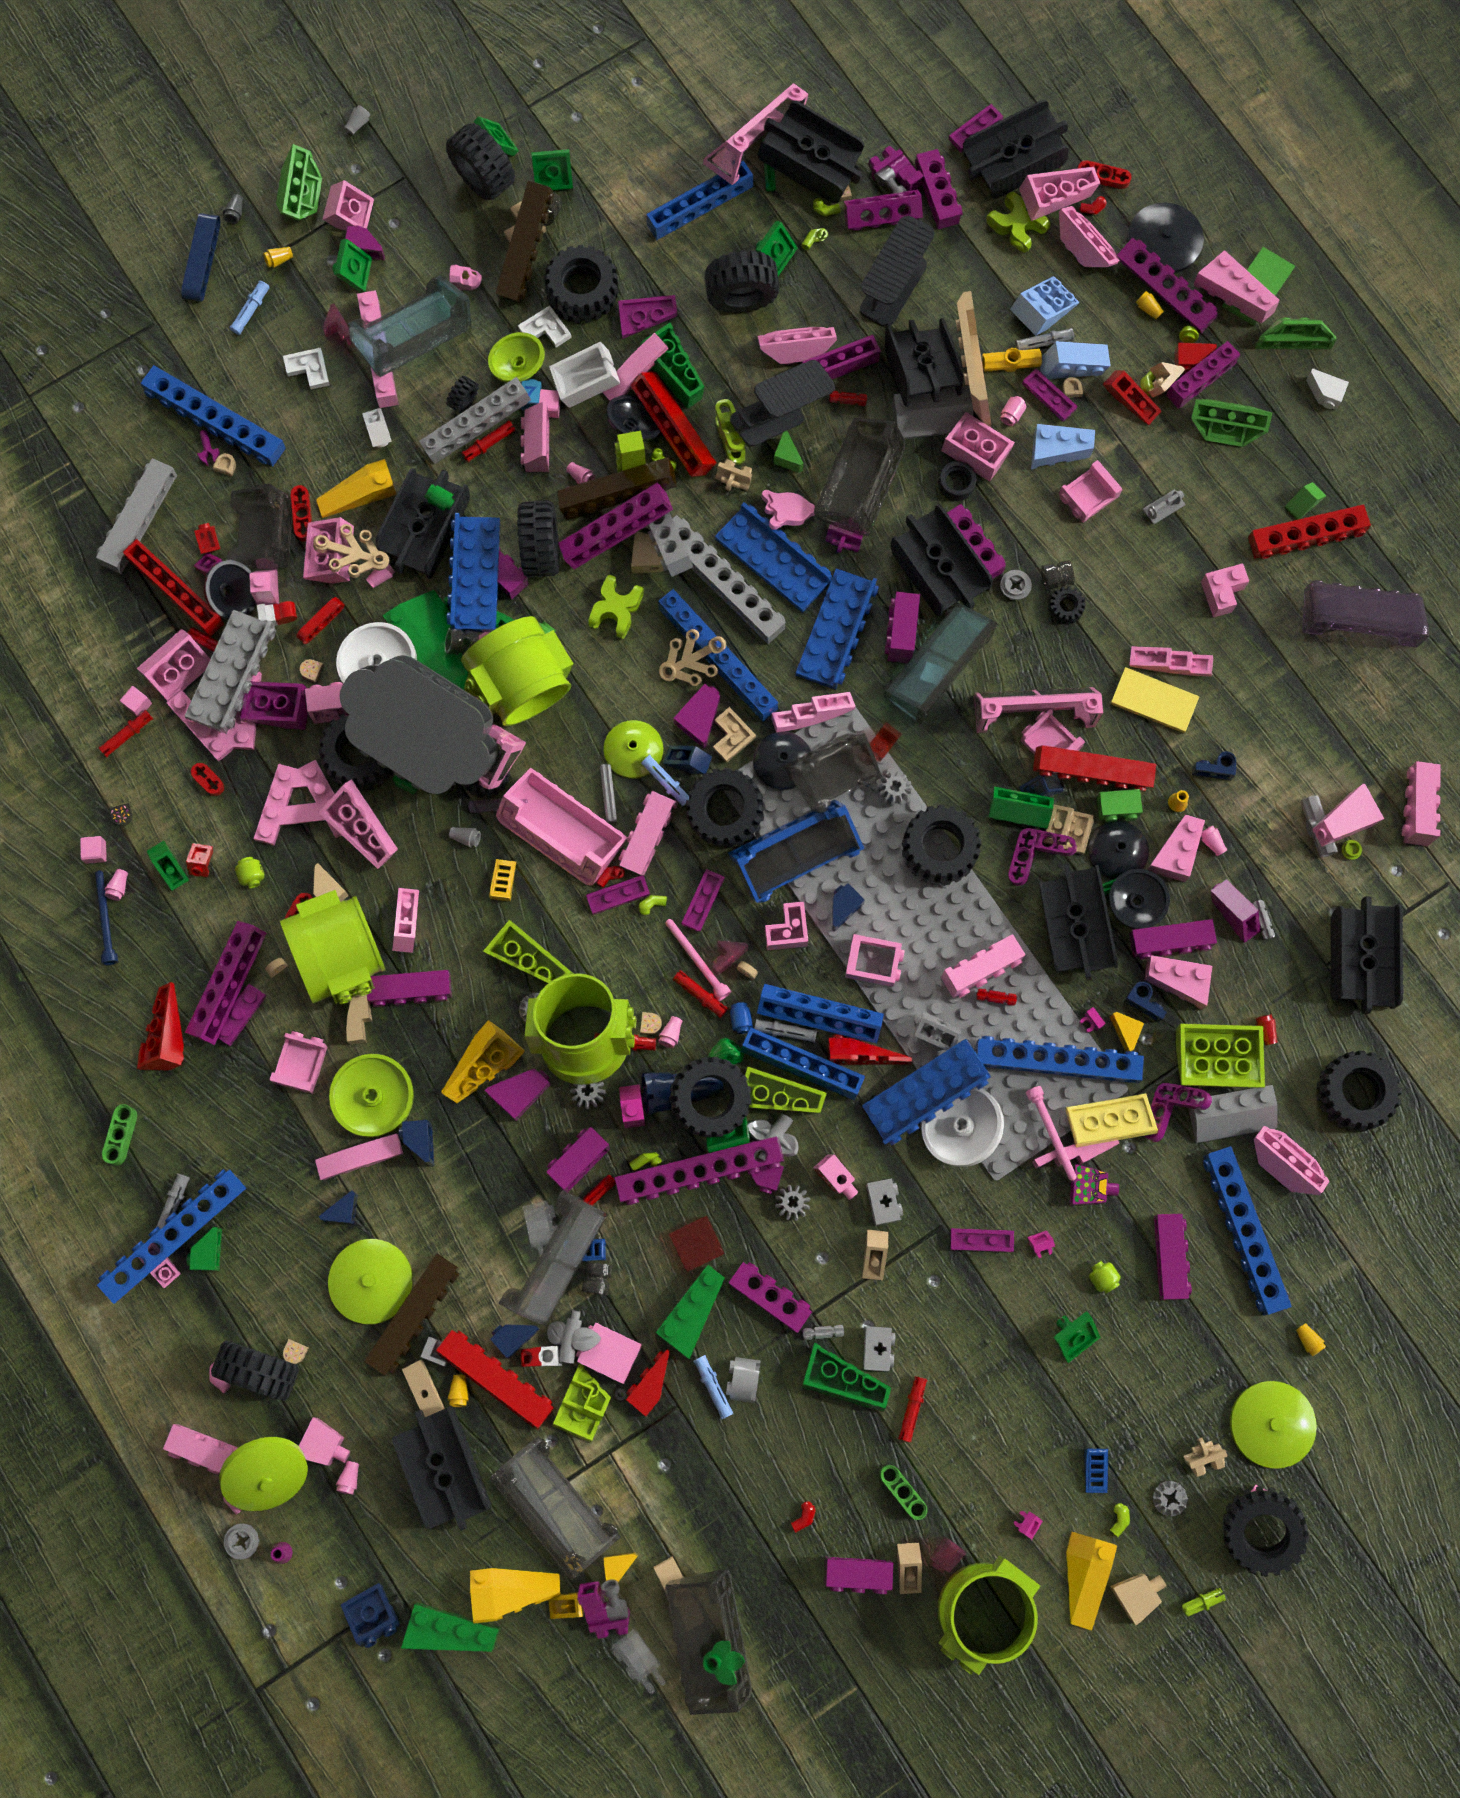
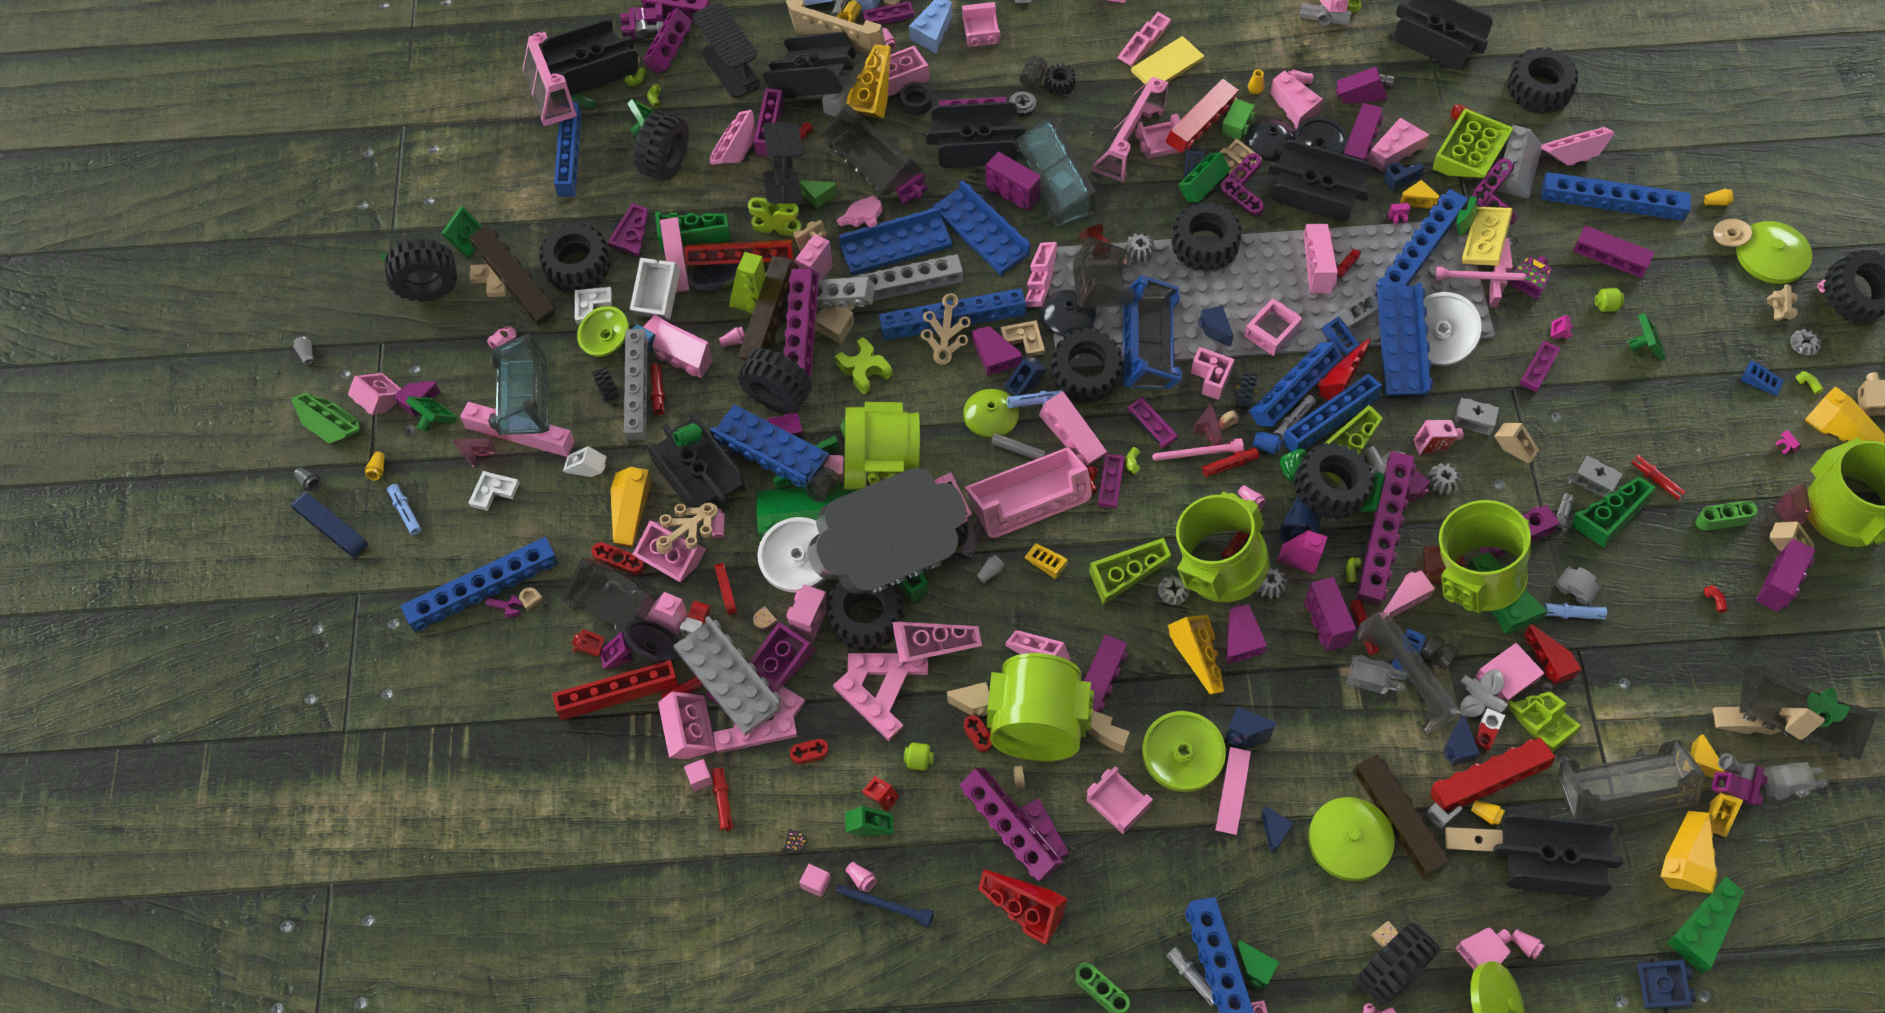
camera: 55 degrees left, 15 degrees down
light grey brick [96,458,177,574] -> none
dark blue plate [1192,751,1236,781] -> none
none -> bright pink slope [794,234,833,280]
none -> yellow wedge [845,44,891,119]
none -> black wheel [1235,372,1259,408]
none -> blue slope [1321,316,1360,355]
none -> bright pink slope [1380,570,1435,623]
none -> lime cylinder [1439,500,1531,614]
none -> green slope [1457,197,1479,235]
none -> tan dish [1713,219,1752,247]
none -> tan slope [1779,708,1825,740]

